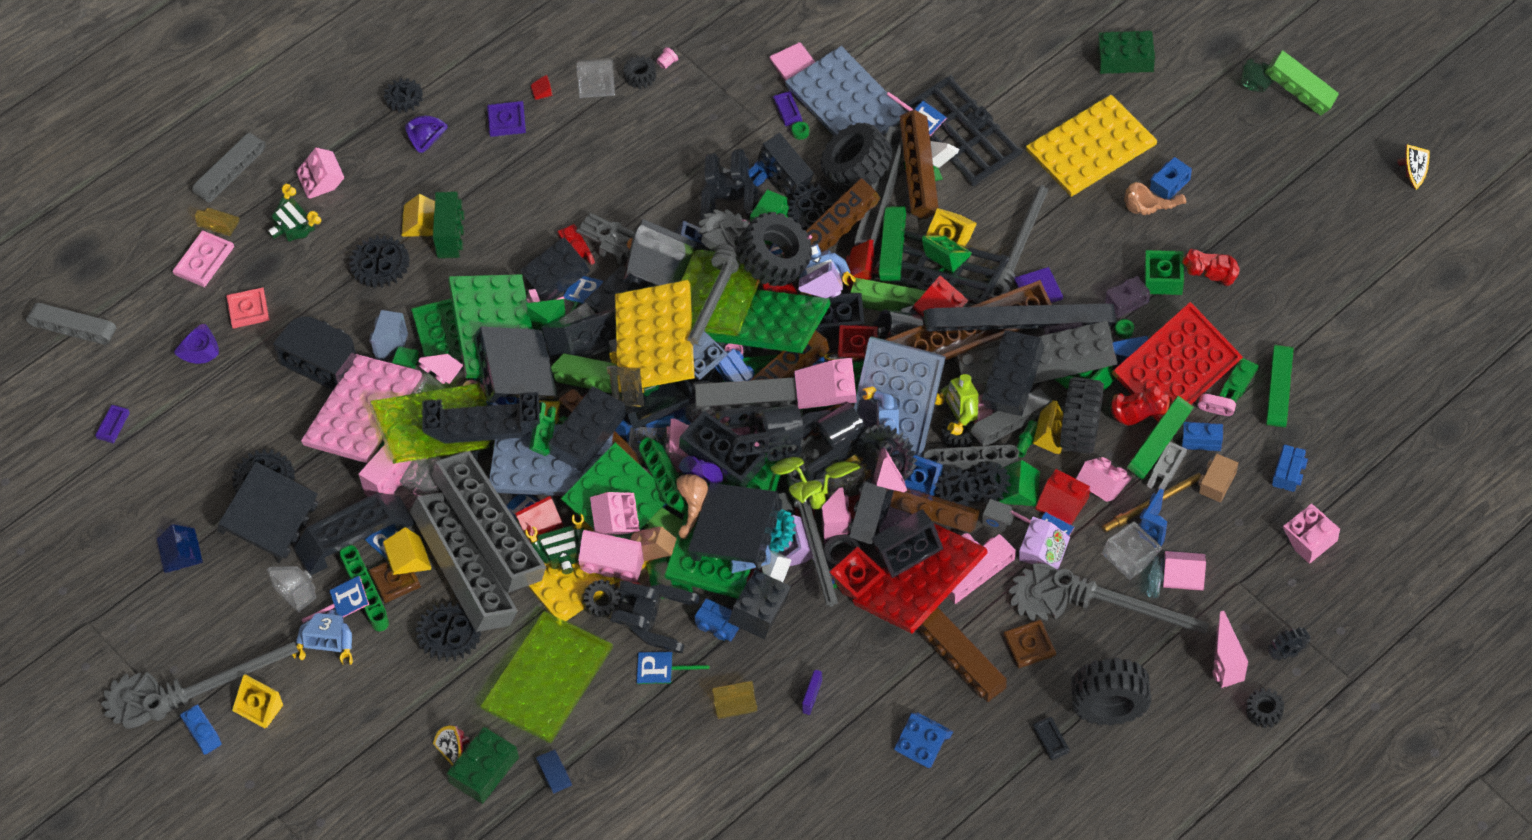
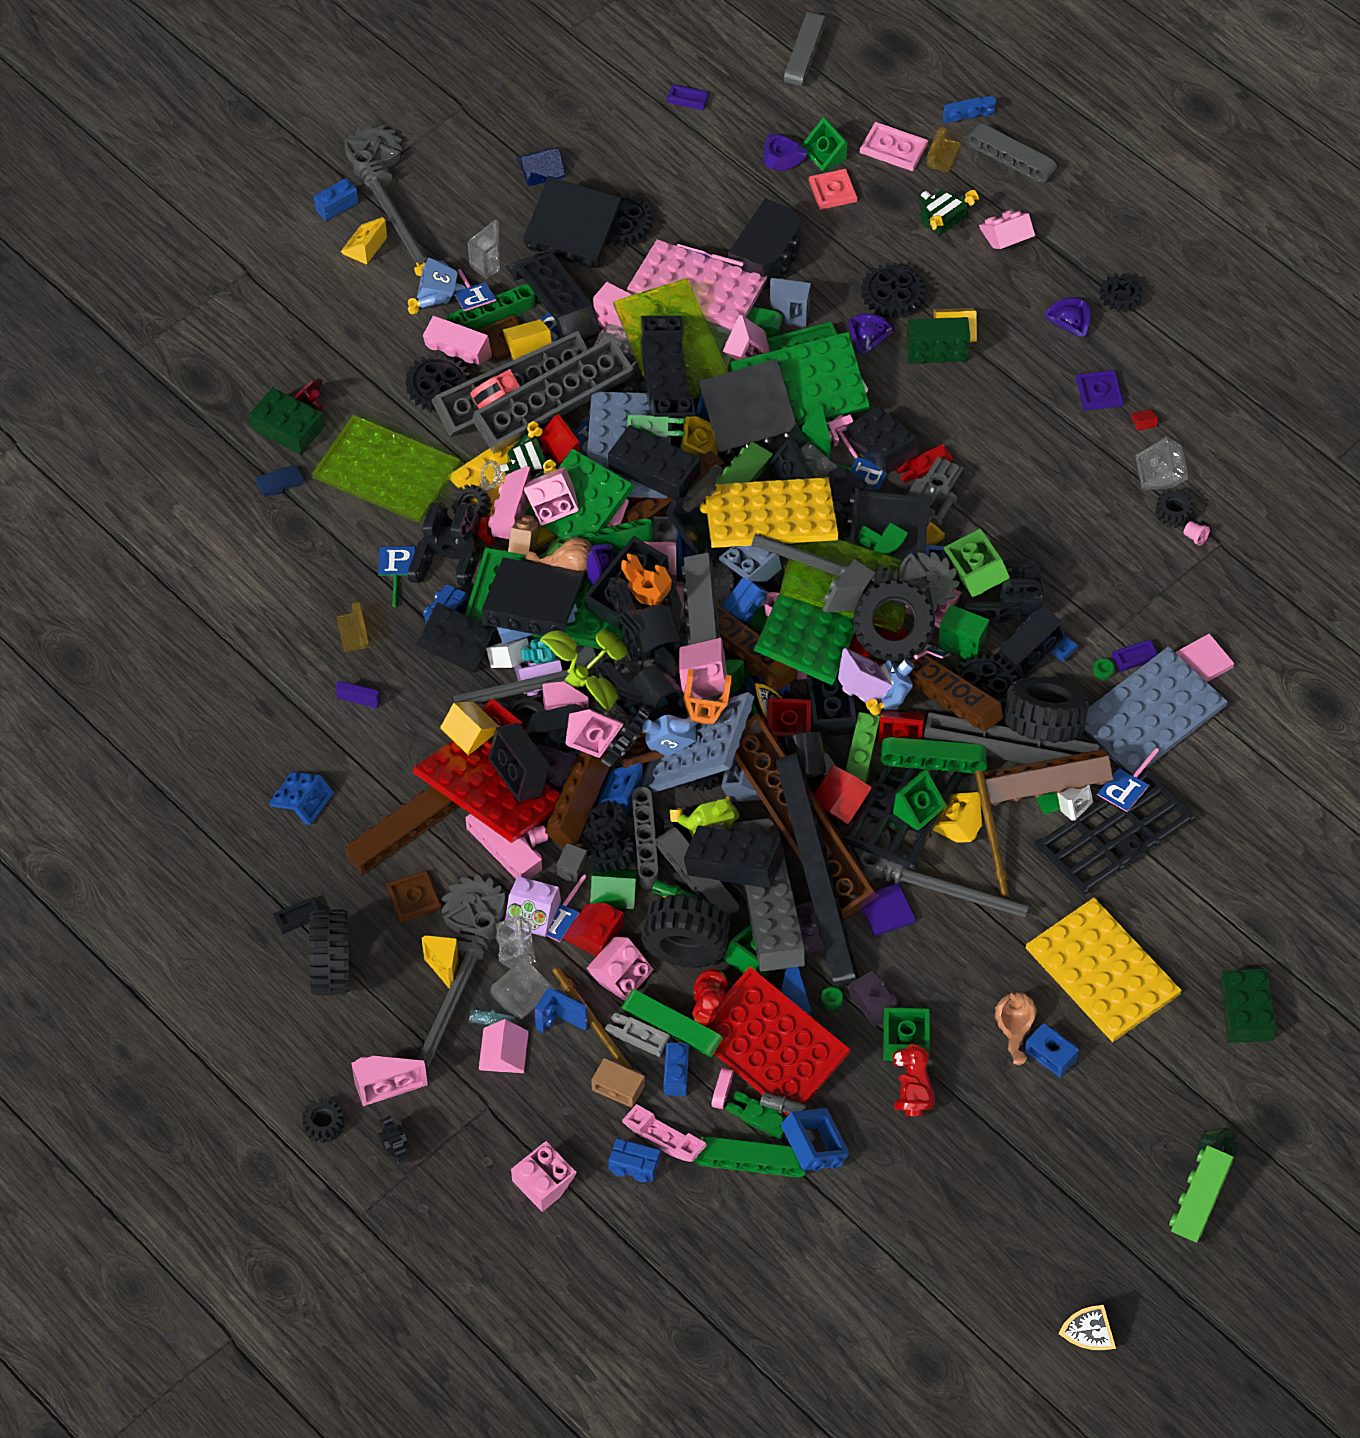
camera: 85 degrees right, 0 degrees up
none -> yellow slope [422,936,459,989]
none -> bright pink slope [423,316,492,365]
none -> yellow slope [440,701,500,755]
none -> coral brick [470,369,520,409]
none -> clear piece [480,461,506,491]
none -> clear brick [496,915,536,971]
none -> orange piece [622,553,672,606]
none -> bright pink slope [622,1104,707,1162]
none -> bright pink piece [677,244,744,266]
none -> orange piece [683,669,732,725]
none -> dark grey axle [760,1091,807,1114]
none -> blue window [781,1108,850,1171]
none -> green slope [801,117,848,172]
none -> dark grey slope [823,559,875,612]
none -> dark purple hat [848,313,895,354]
none -> green brick [857,523,908,558]
none -> blue hinge [942,96,996,123]
none -> bright green brick [943,528,1010,597]
none -> pearl gold bar [975,770,1010,898]

